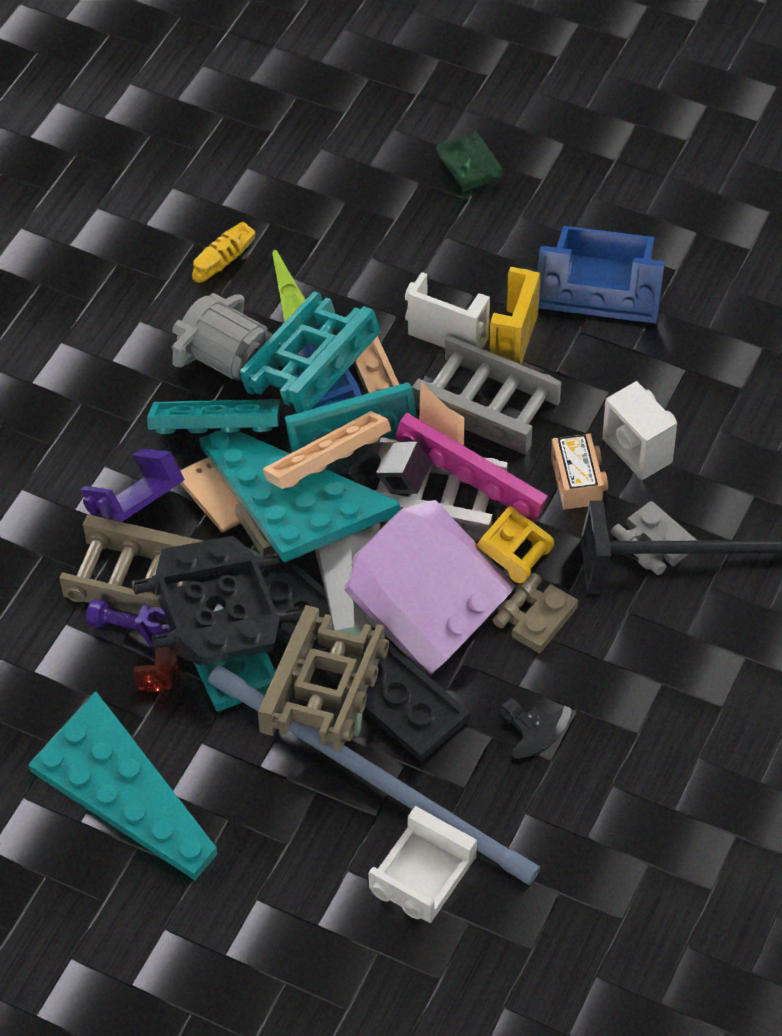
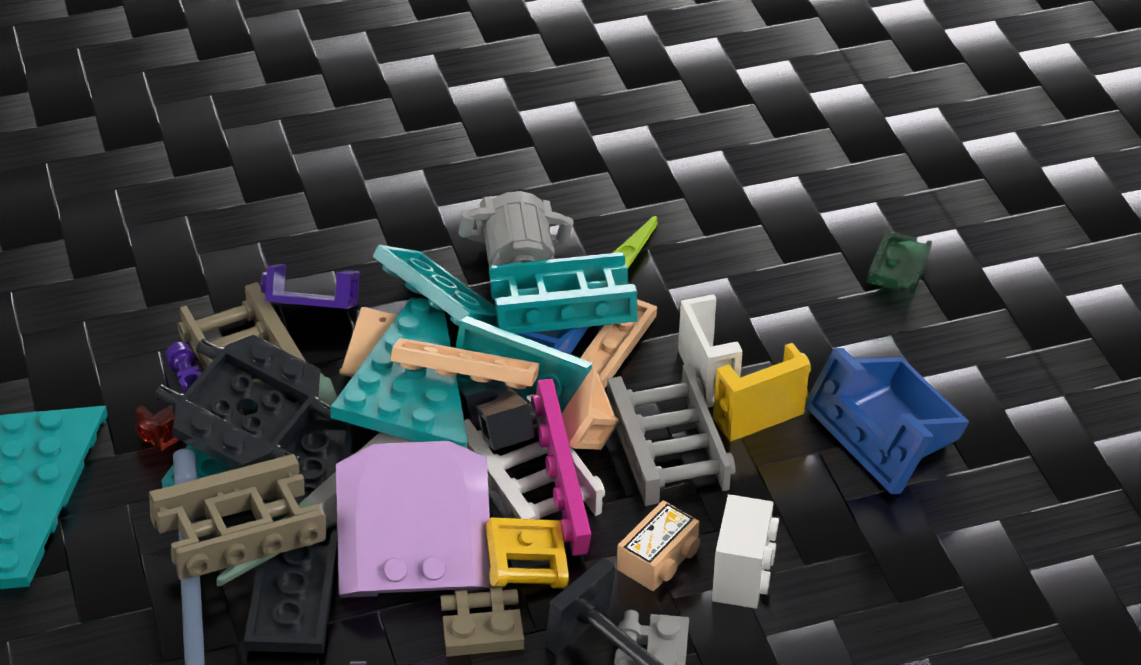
camera: 45 degrees right, 10 degrees down
yellow hinge [192,222,256,283] -> none

